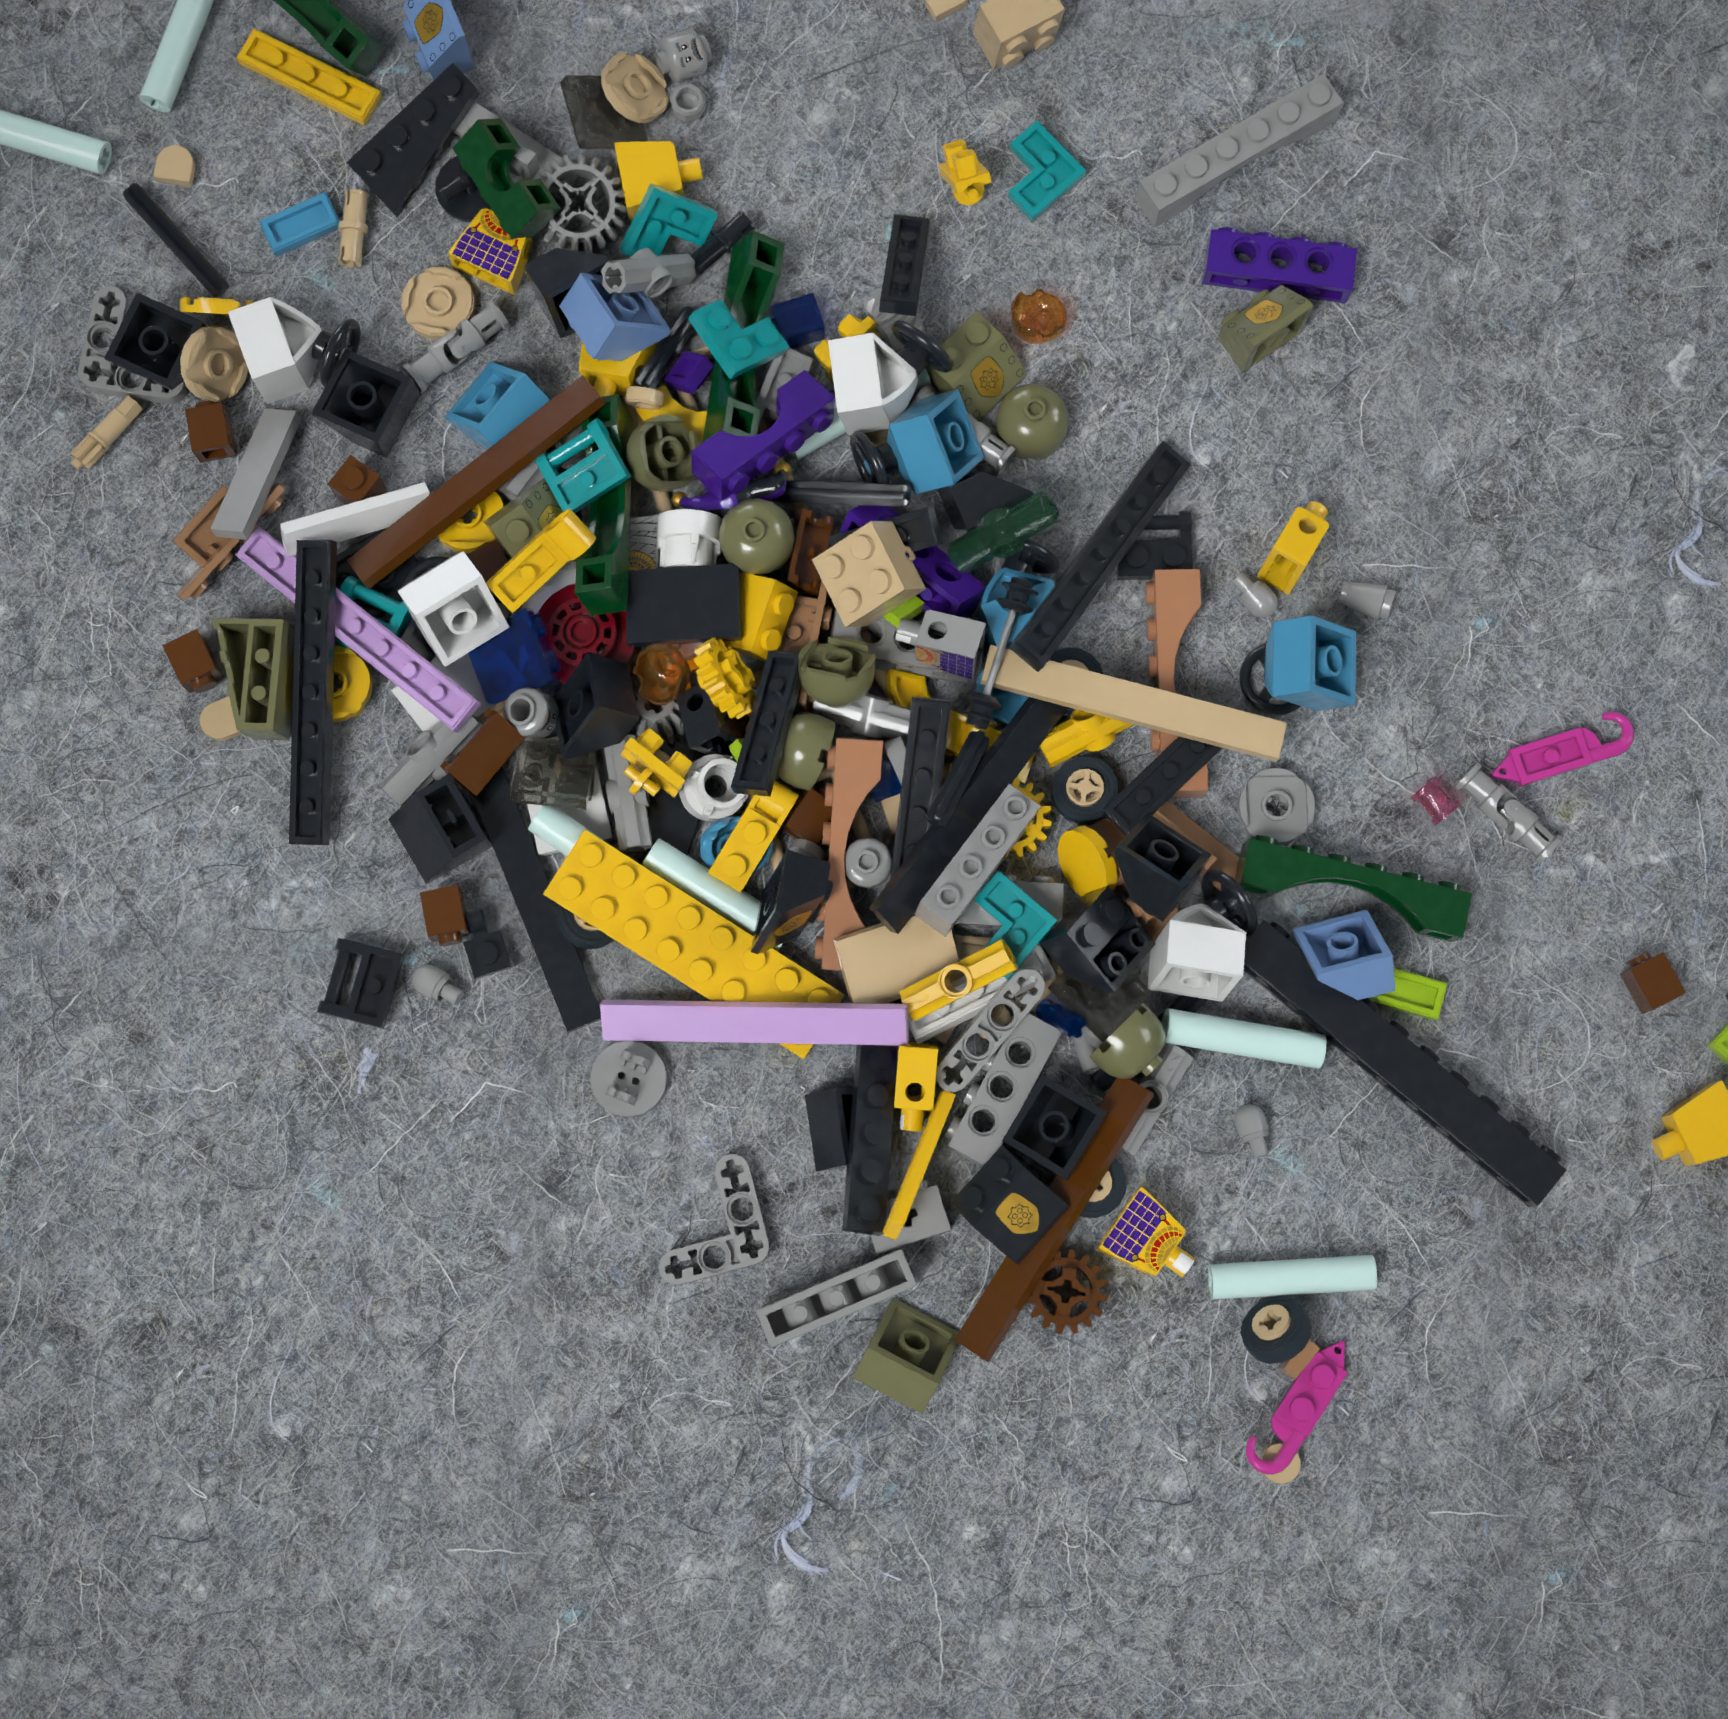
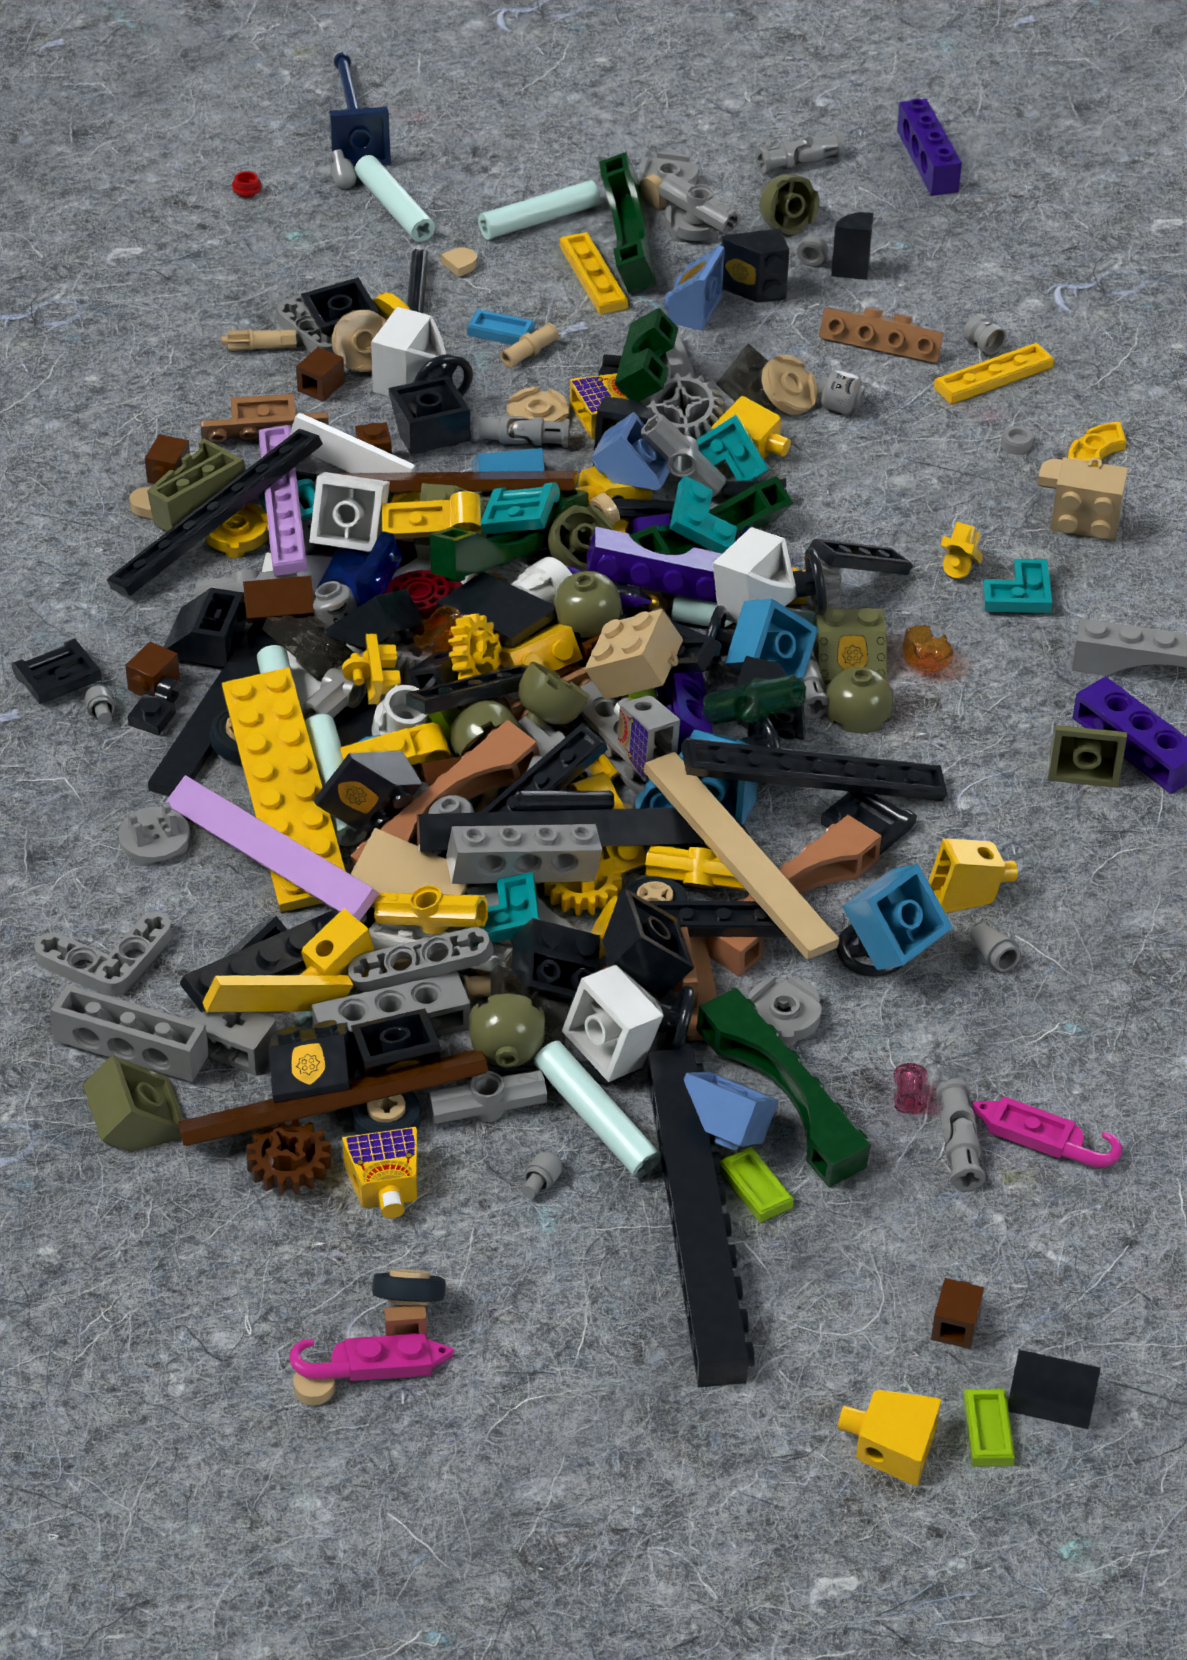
camera: 45 degrees right, 35 degrees down
light grey tile [211,408,301,540] -> none
black wing [347,63,480,218] -> none
light grey tile [669,82,706,122] -> none
black axle [960,577,1039,730] -> none
clear blue piece [1036,998,1086,1038] -> none
light aqua piece [1208,1255,1377,1300] -> none

